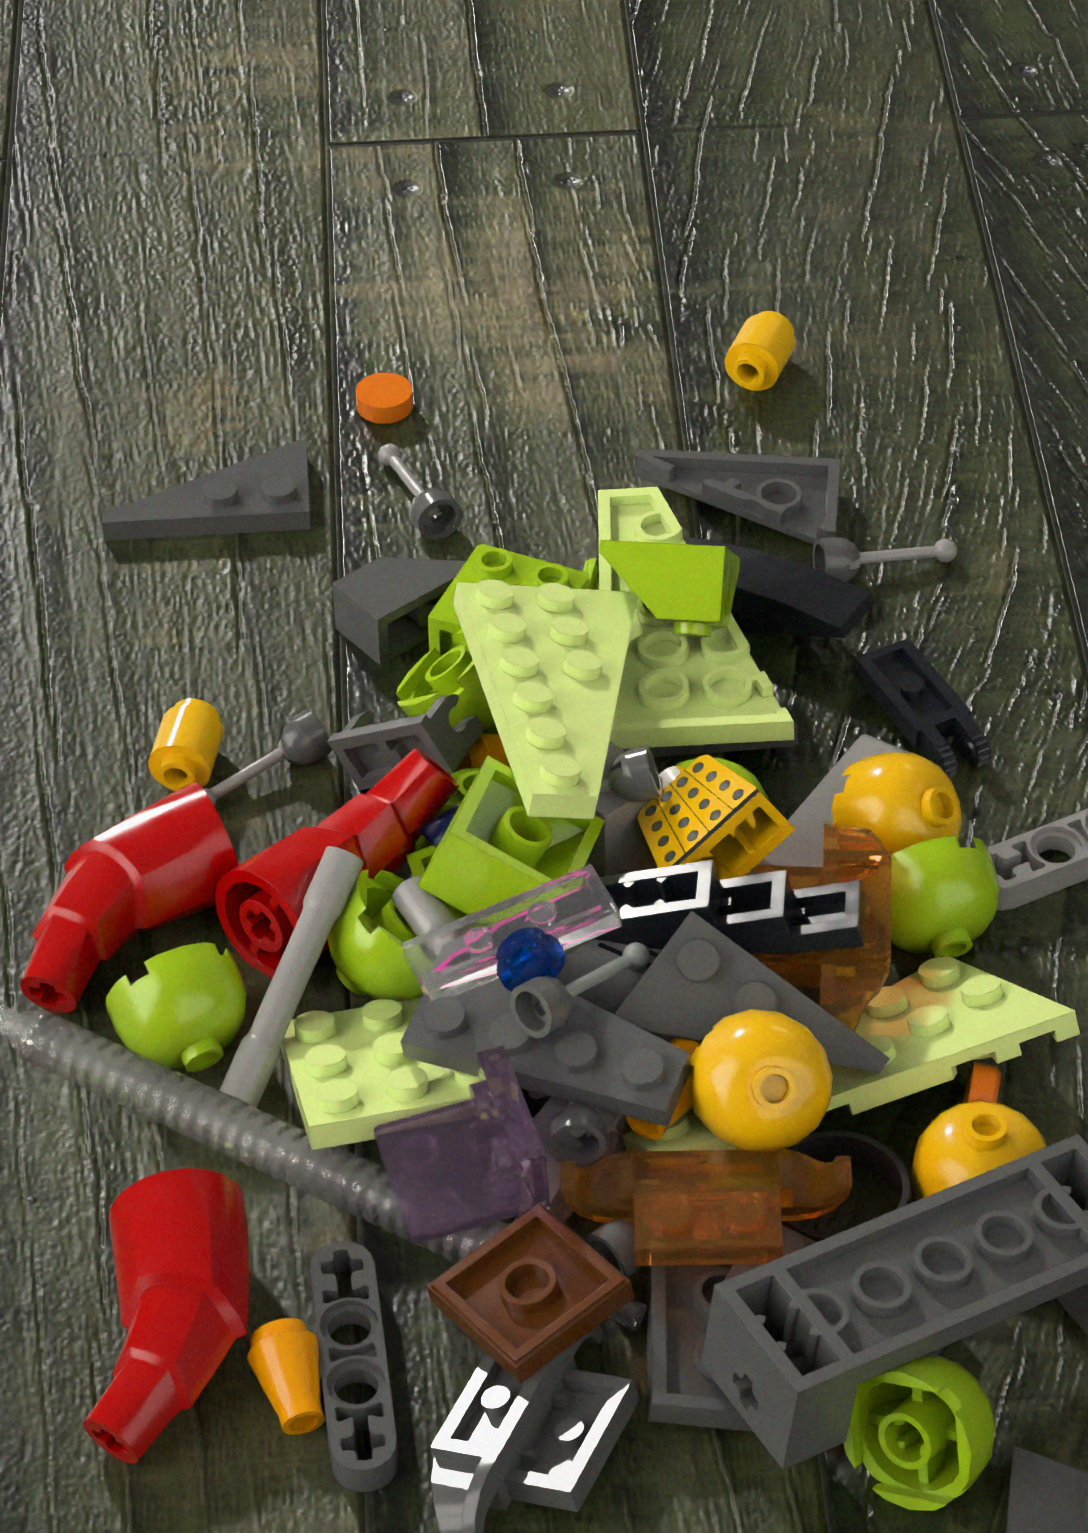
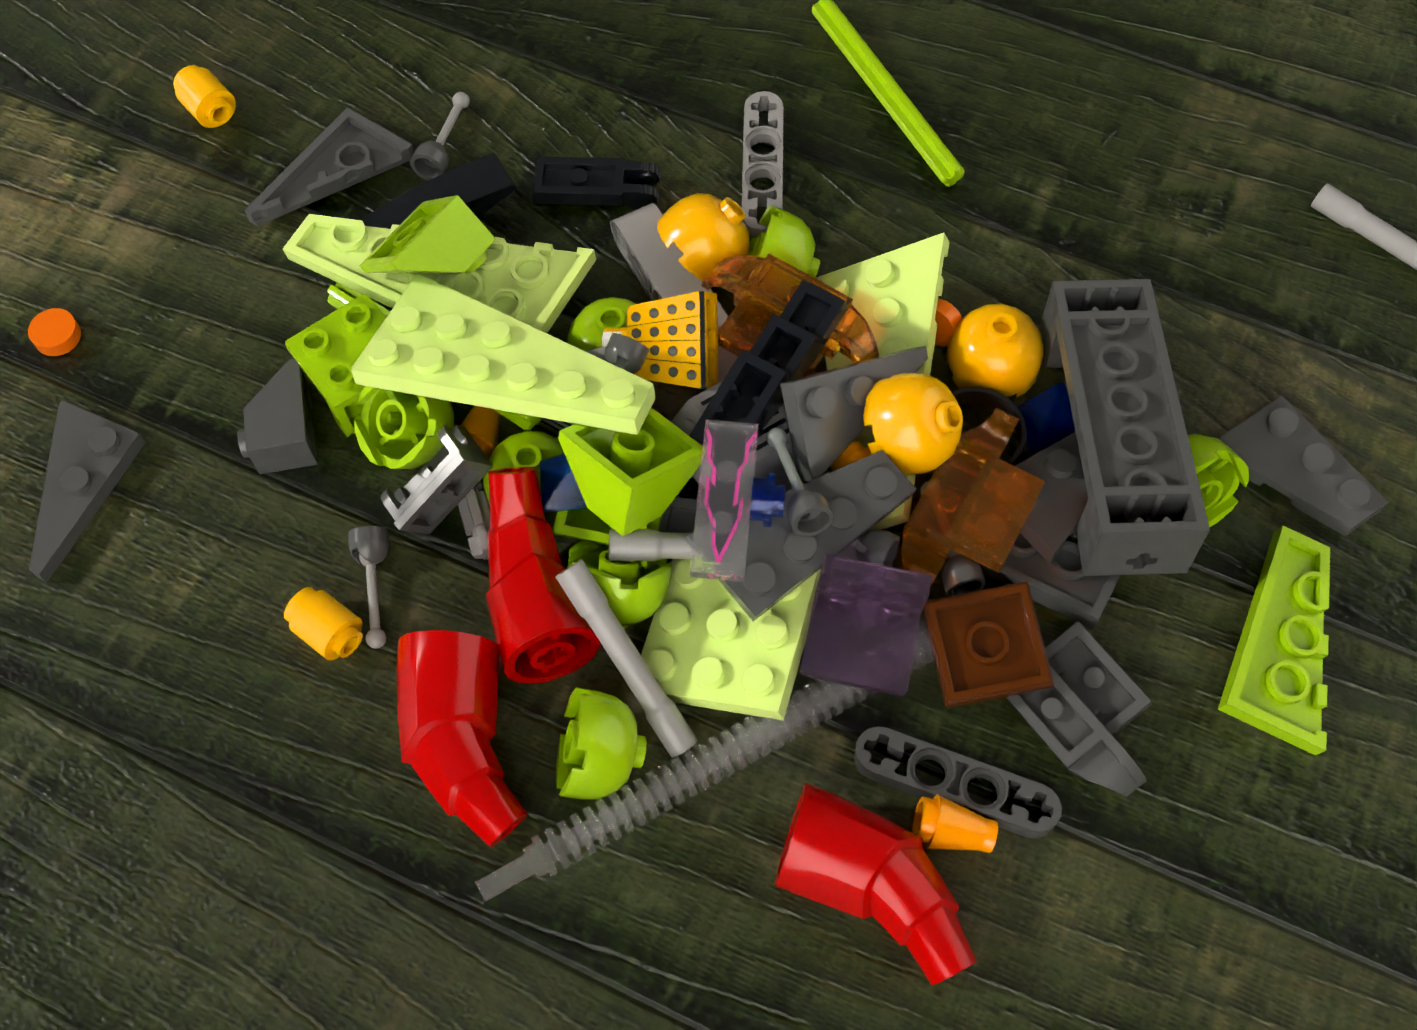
camera: 60 degrees left, 20 degrees up
dark grey hinge [378,443,462,540] -> none

